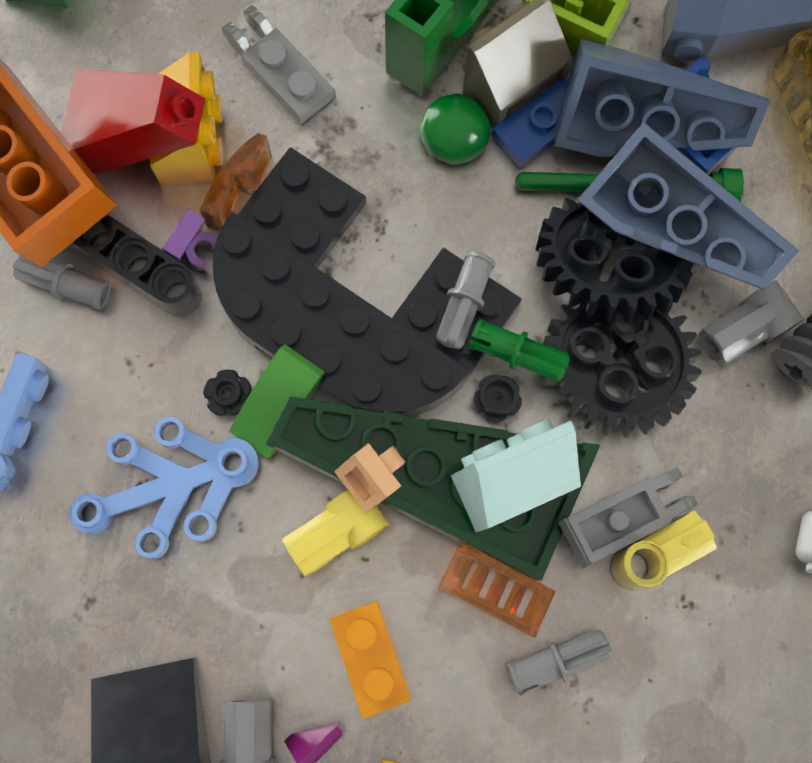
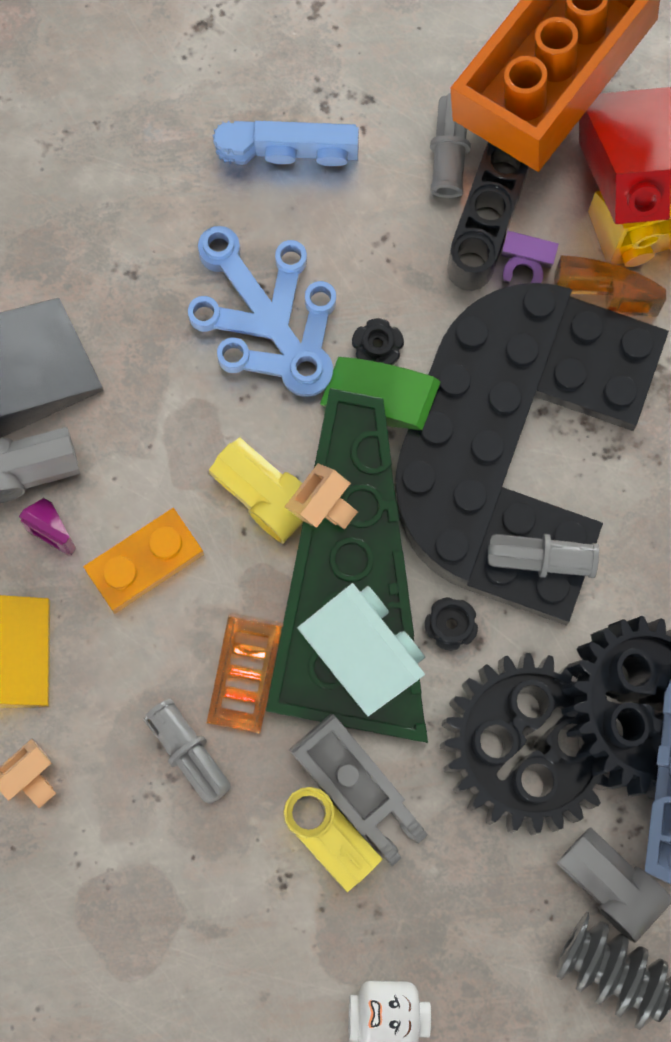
camera: 75 degrees right, 0 degrees up
green axle [469,319,570,381] -> none

